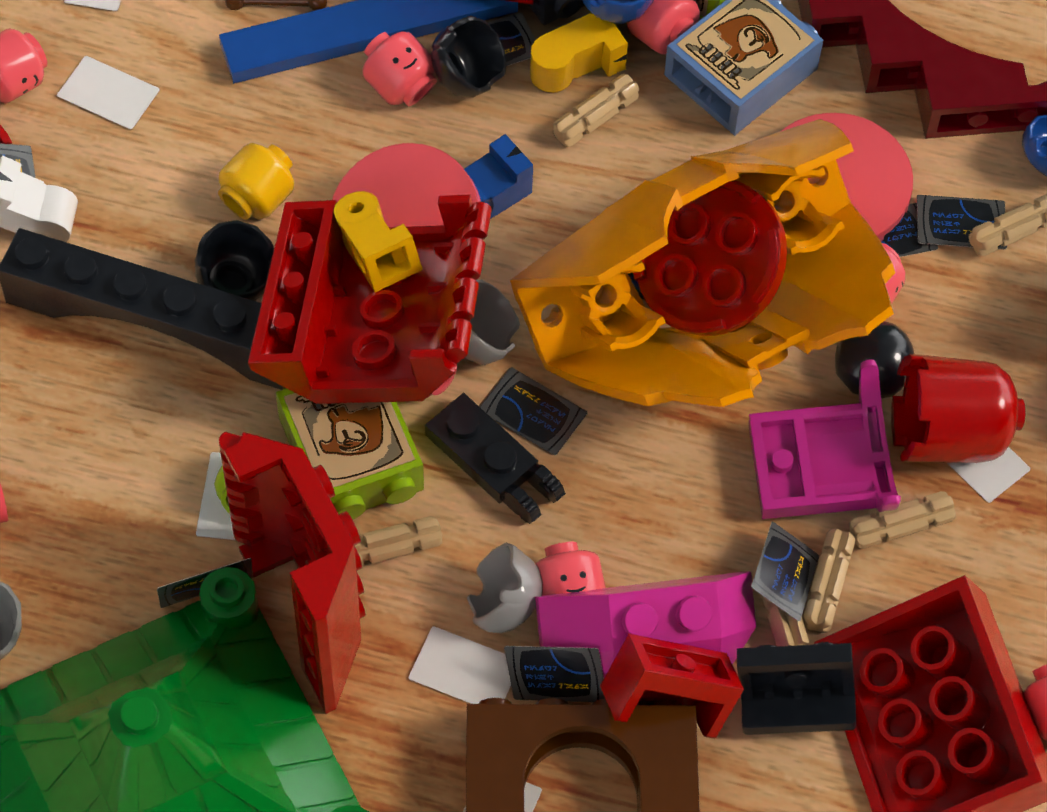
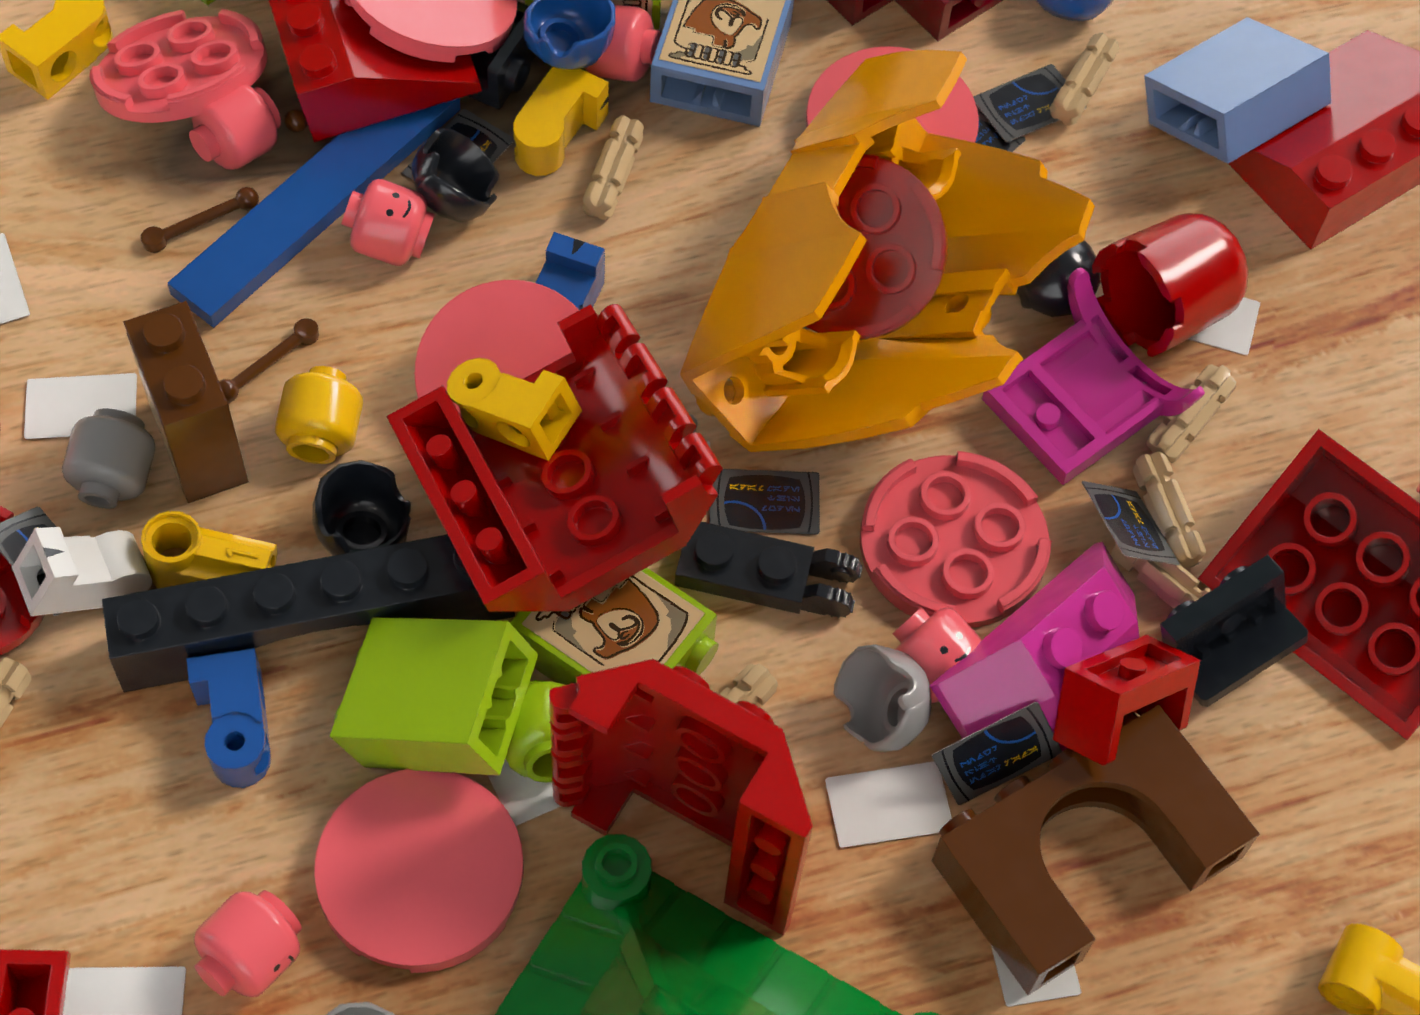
camera: 35 degrees left, 0 degrees up
sticker [157,558,253,608] -> none
none -> light grey head [62,408,155,509]
none -> reddish brown brick [123,301,249,503]
none -> yellow piece [141,511,278,588]
none -> blue leg [187,648,271,788]
none -> reddish brown hinge [219,318,319,403]
none -> coral tile [314,769,524,973]
none -> lime brick [329,617,538,776]
none -> coral tile [860,451,1052,628]

